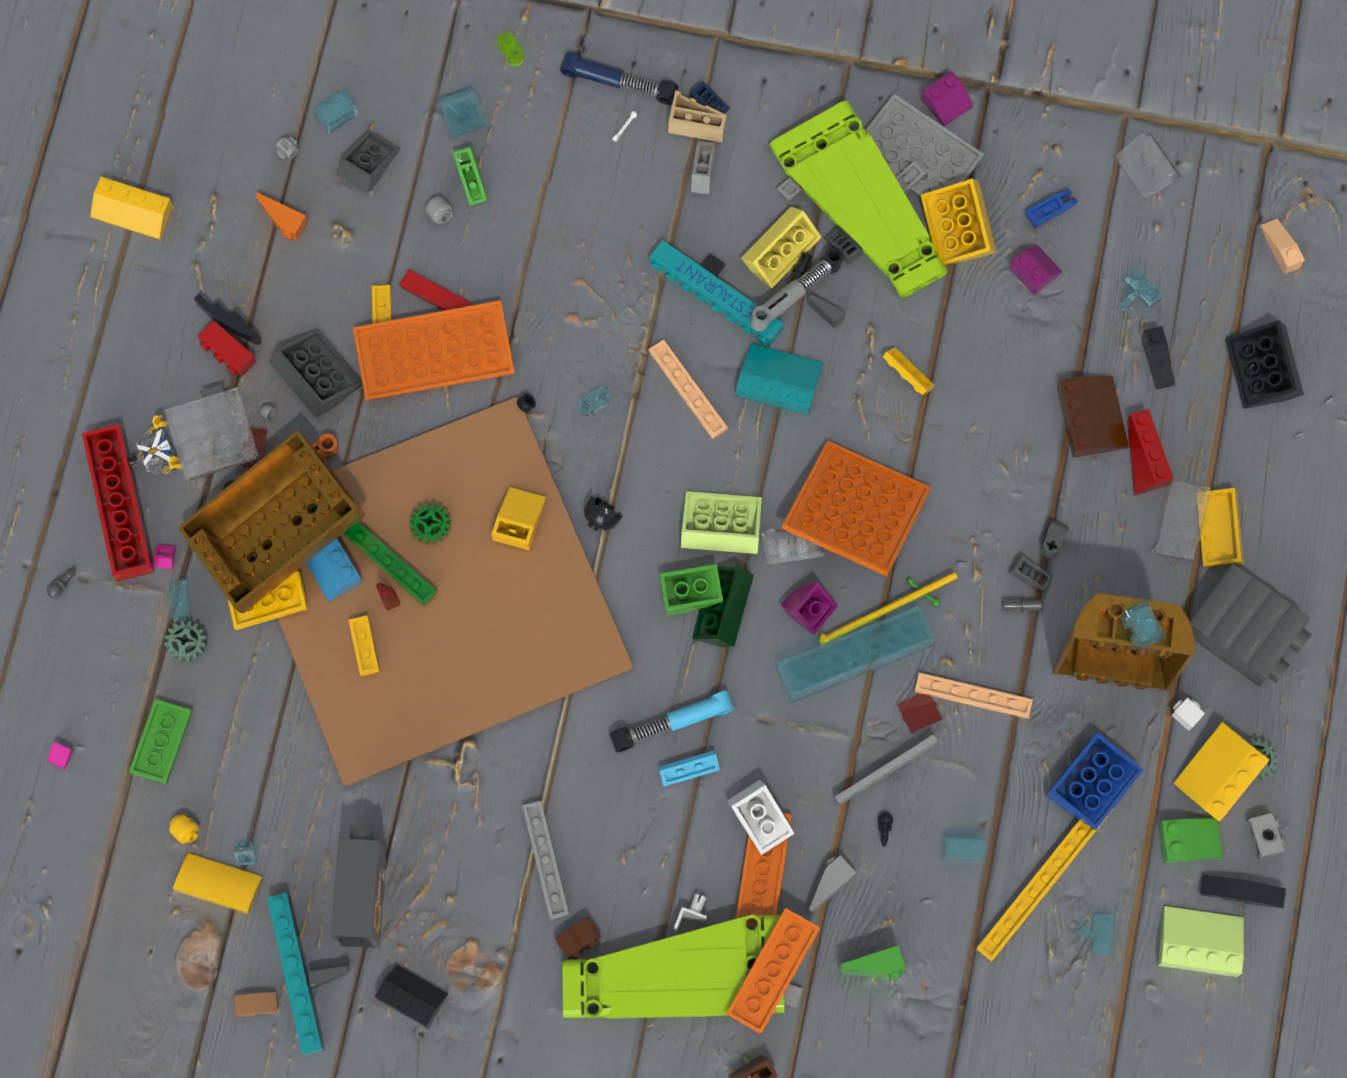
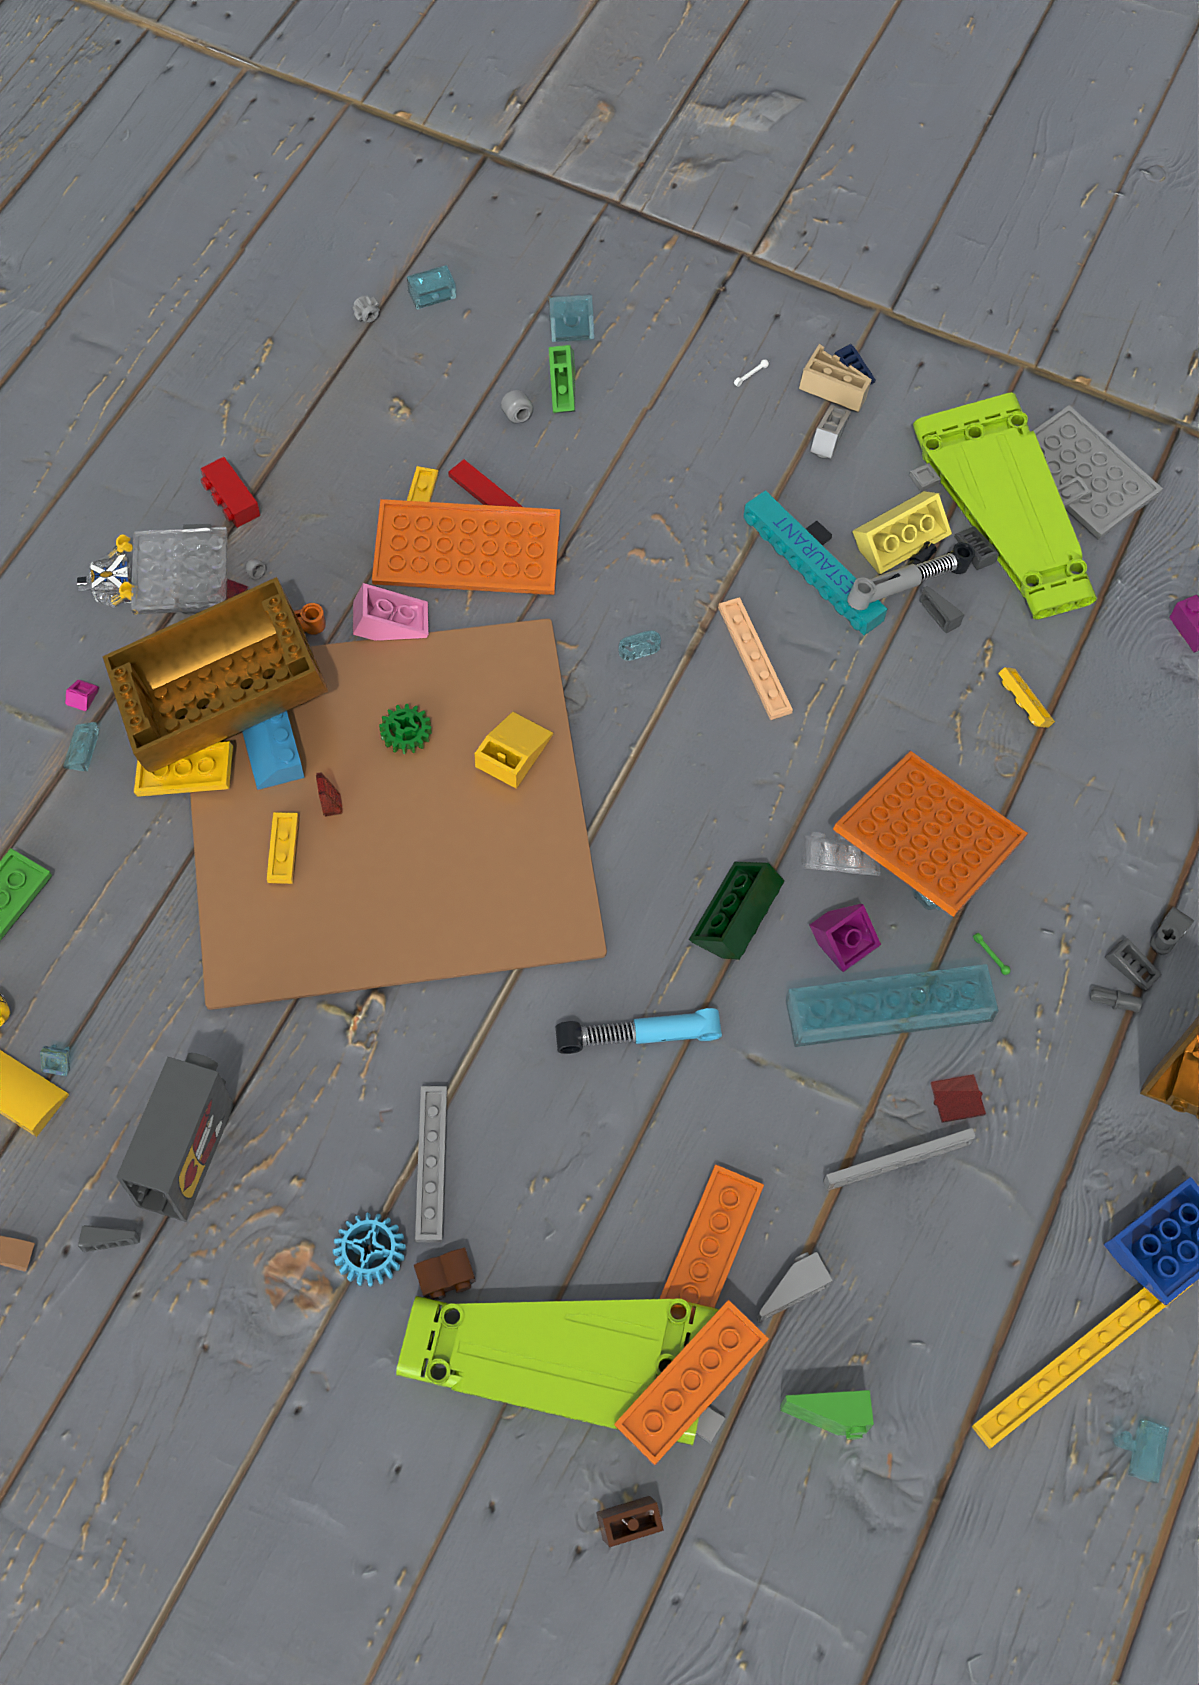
camera: 10 degrees right, 10 degrees down
red brick [82,424,154,582] -> none
yellow slope [91,177,173,240] -> none
sand green gear [164,621,207,663] -> none
black slope [194,294,262,345] -> none
orange slope [255,192,308,241] -> none
teal brick [267,893,324,1056] -> none
dark grey slope [270,329,363,418] -> none
green plate [313,506,438,606] -> none
dark grey slope [336,130,400,193] -> none
black slope [374,965,448,1029] -> none
clear neon green plate [497,32,524,66] -> none
black bush [517,393,536,413] -> none
piece [560,52,679,105] -> none
black cylinder [584,495,623,531] -> none
medium azure plate [658,750,720,787] -> none
bright green slope [660,564,723,616] -> none
white bracket [673,894,707,934] -> none
yellowish green slope [681,491,762,554] -> none
white slope [727,780,795,855] -> none
teal slope [736,343,824,415] -> none
yellow bar [819,572,958,647] -> none
black bar [878,812,893,847] -> none
light nougat tile [914,672,1033,719] -> none
magenta slope [921,71,973,127] -> none
yellow slope [921,179,997,265] -> none
clear light blue brick [943,837,986,863] -> none
none -> medium azure gear [333,1213,406,1287]
none -> bright pink slope [353,583,428,641]

